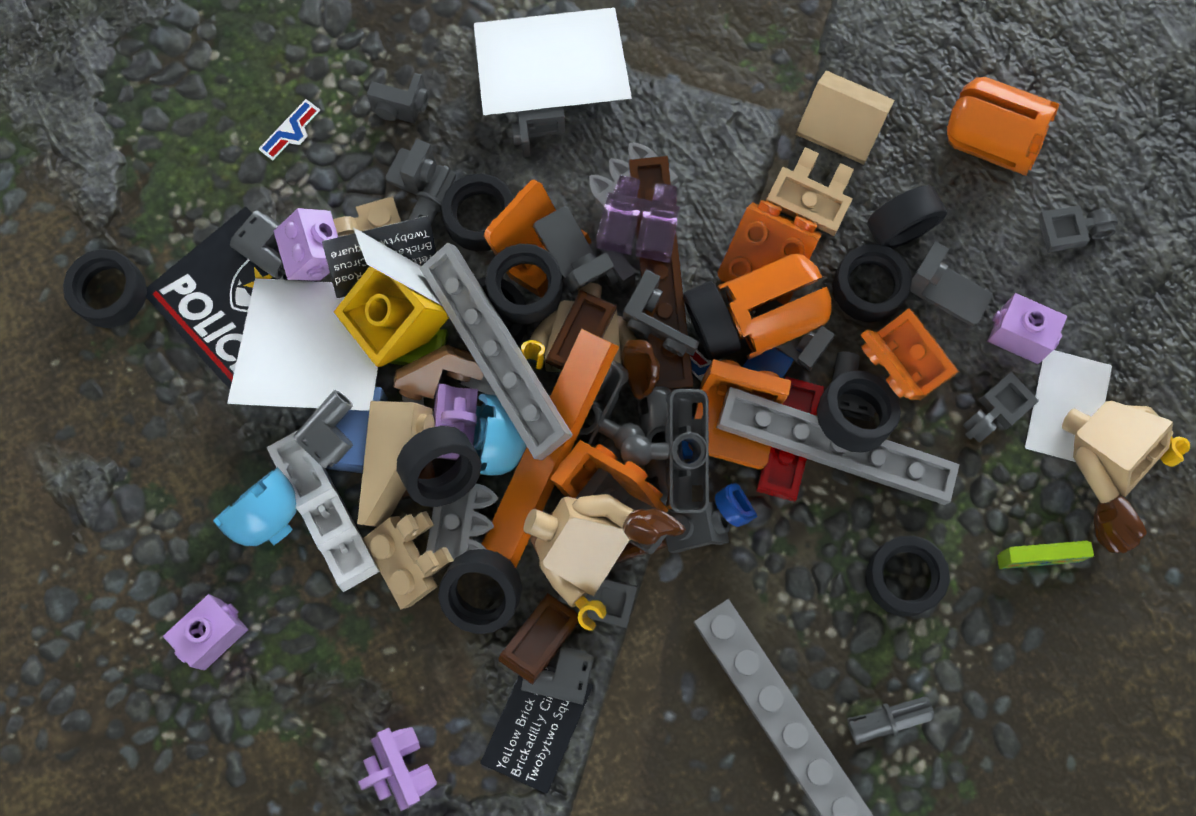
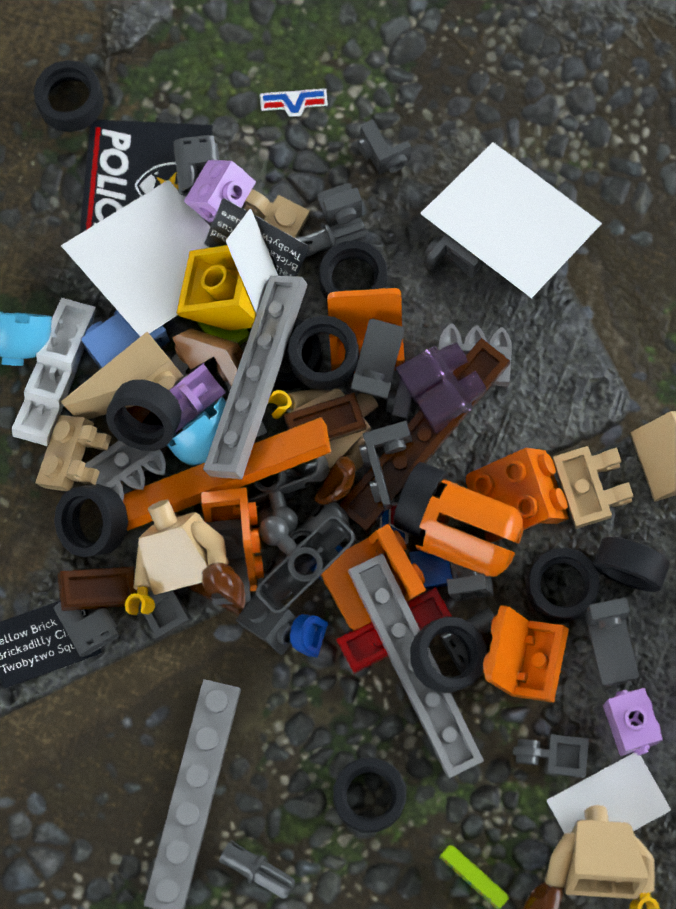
camera: 50 degrees right, 0 degrees up
dark grey piece [293,390,353,468] -> none

